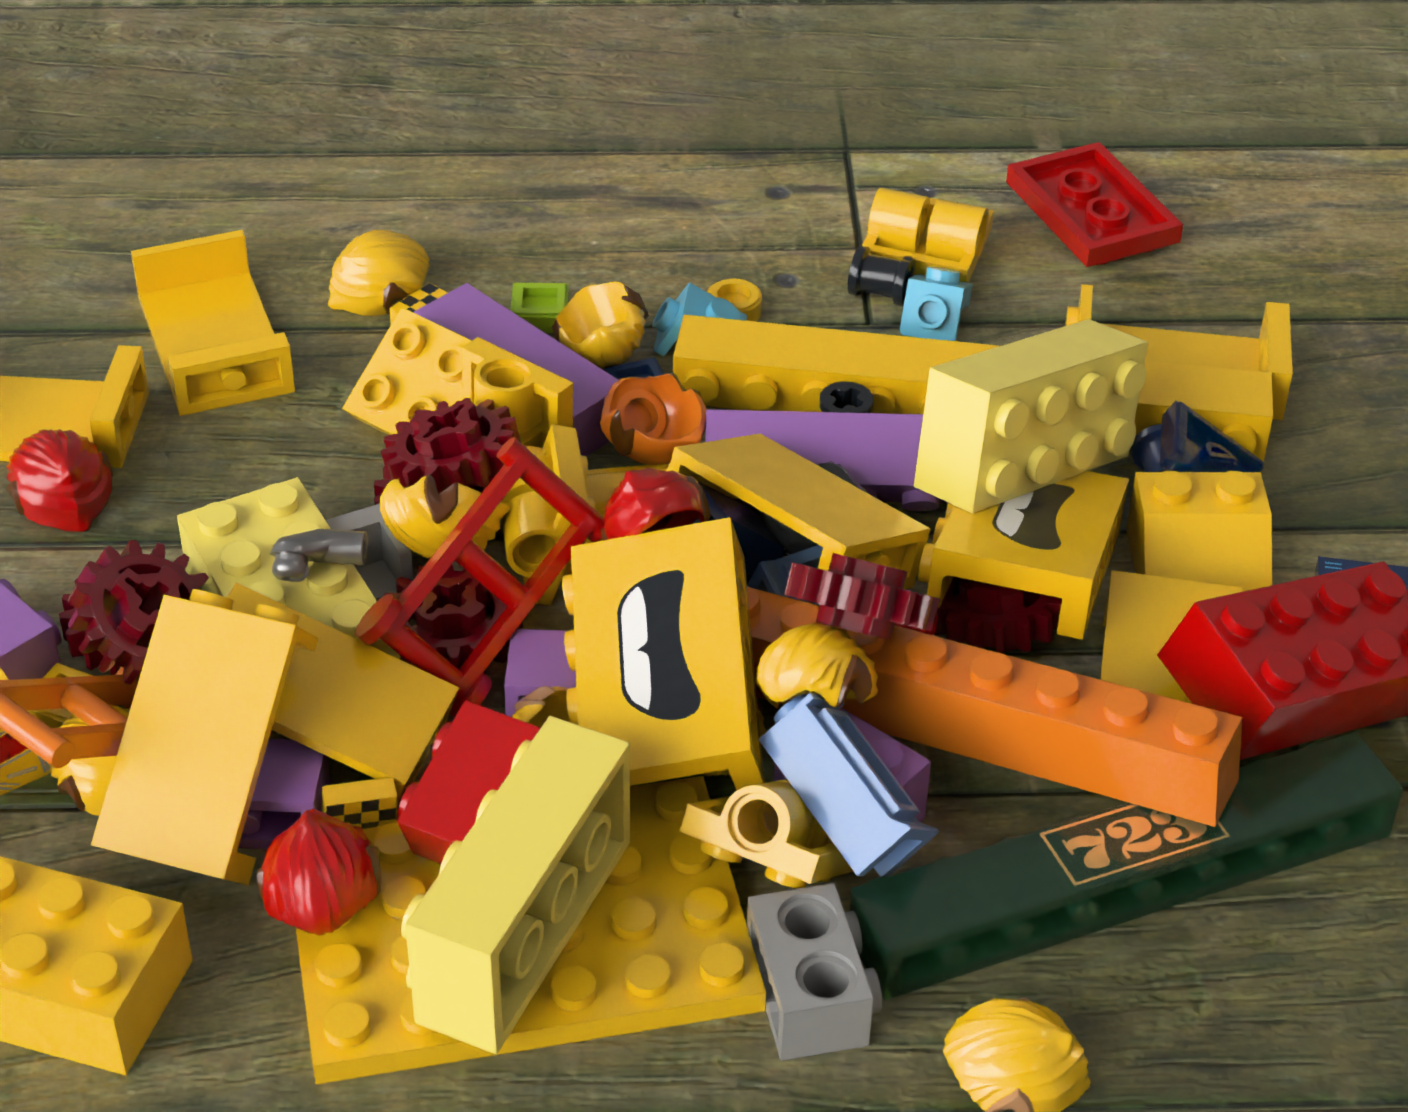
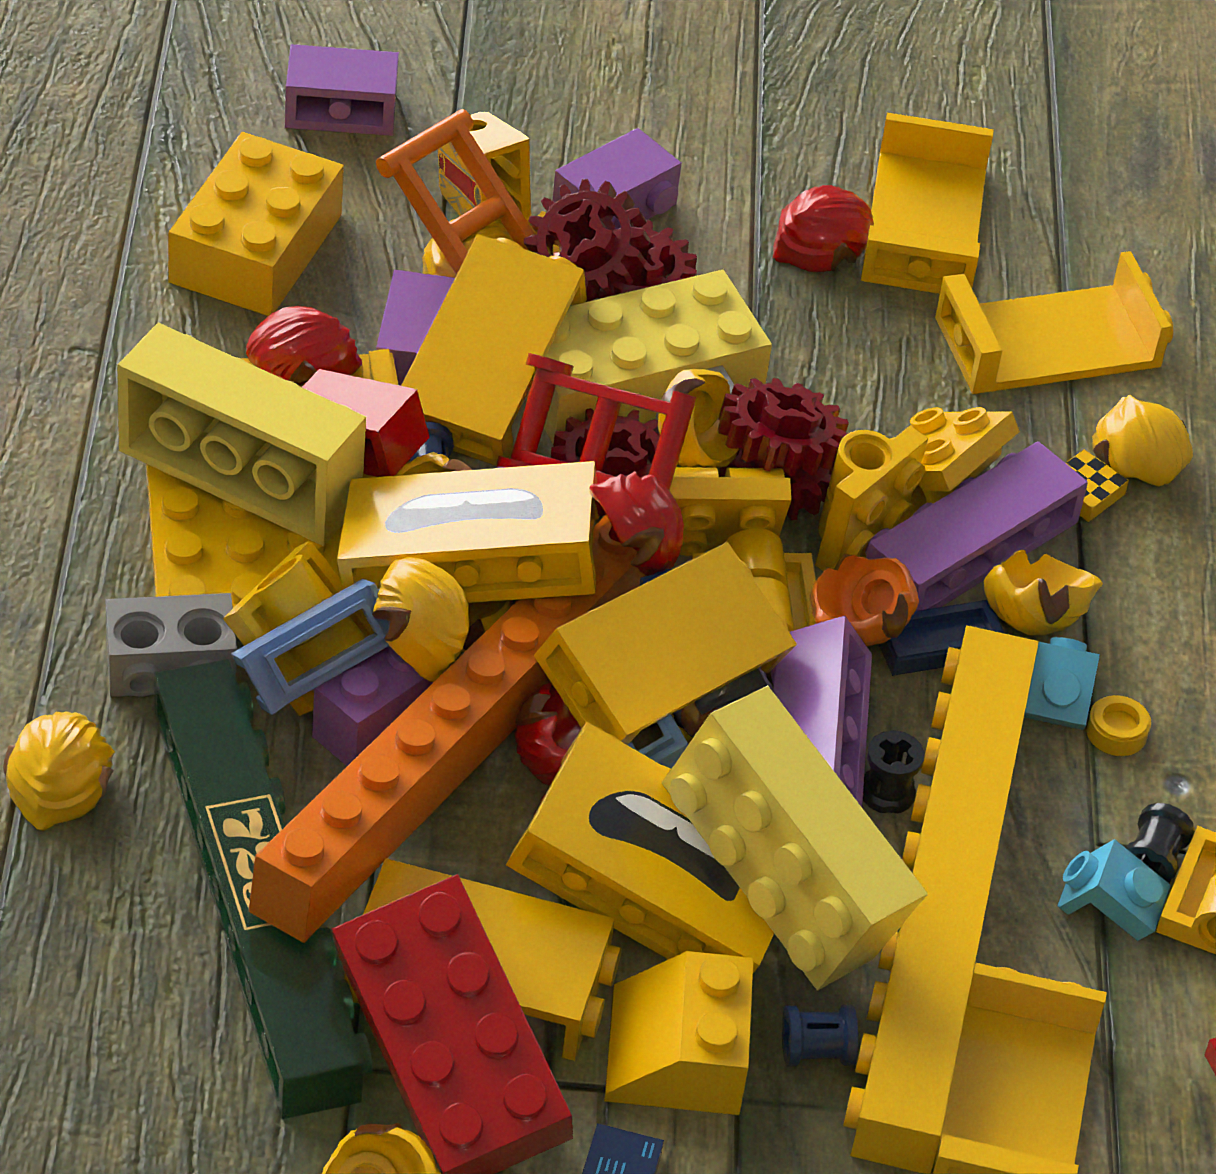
camera: 90 degrees right, 5 degrees up
yellow panel [91,589,318,886] -> none
flat silver arm [270,529,368,582] -> none
lime tile [510,283,569,333] -> none
dark red gear [784,553,940,640] -> none
tile [1160,400,1265,472] -> none

